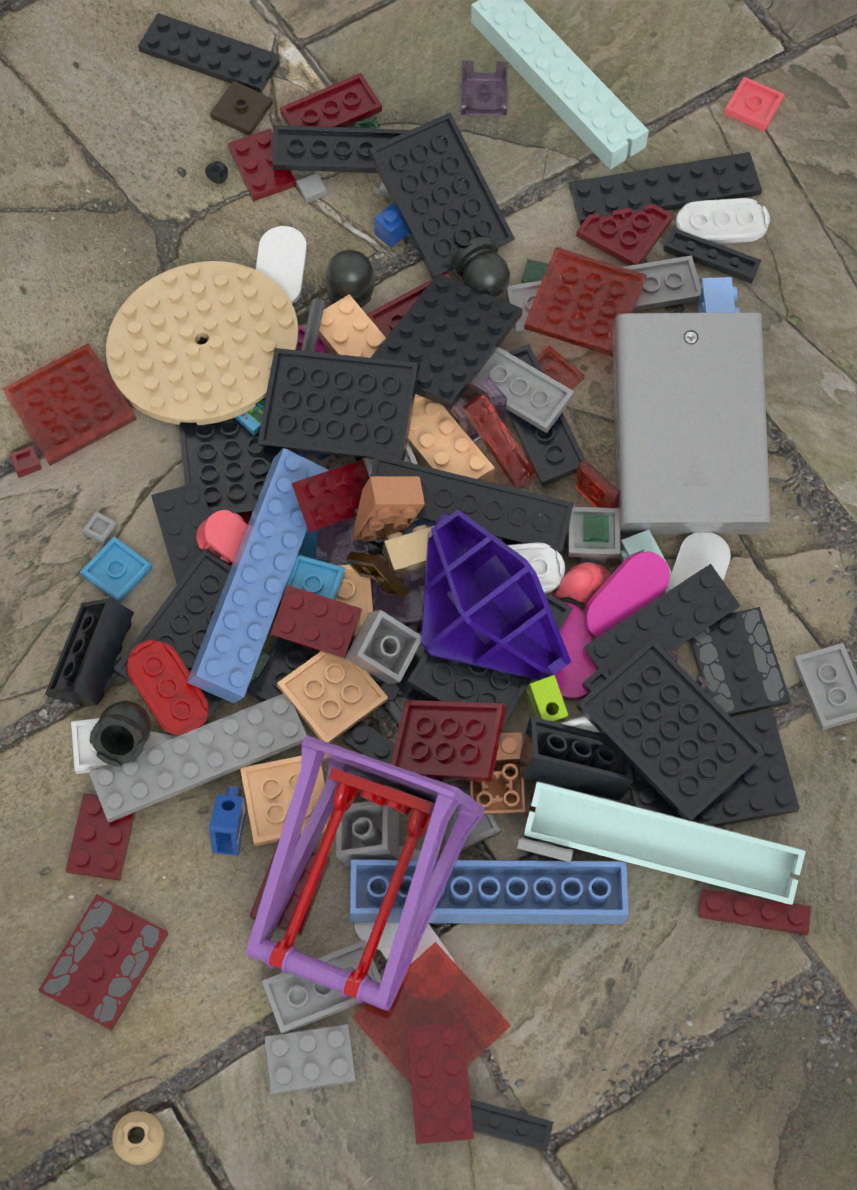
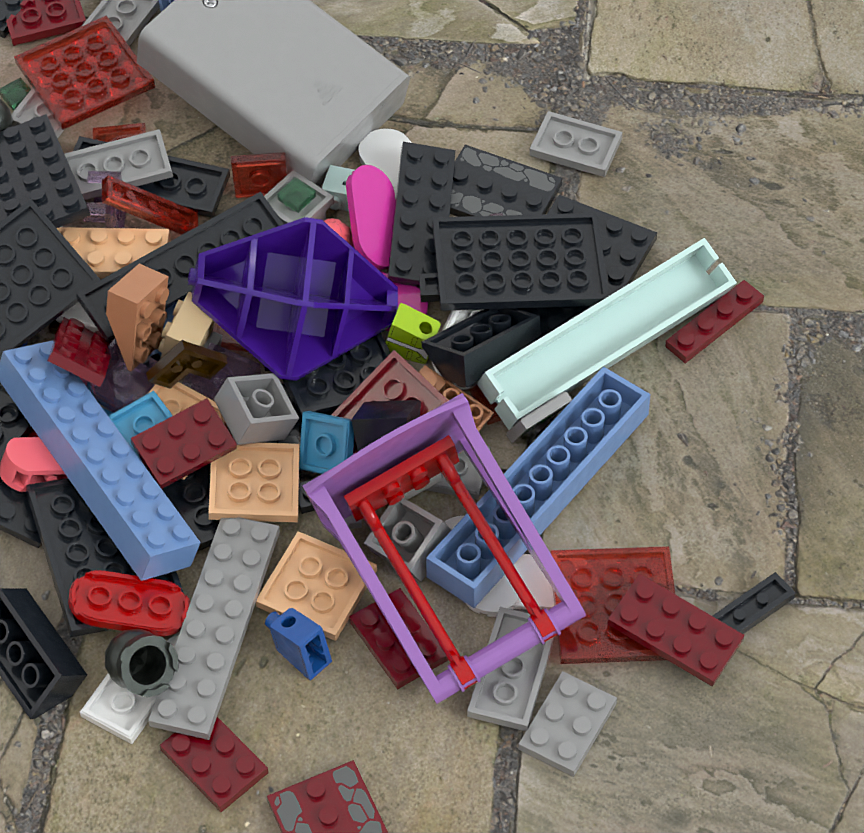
camera: 50 degrees left, 10 degrees down
none -> dark azure tile [299,411,354,474]
none -> black slope [351,400,421,451]

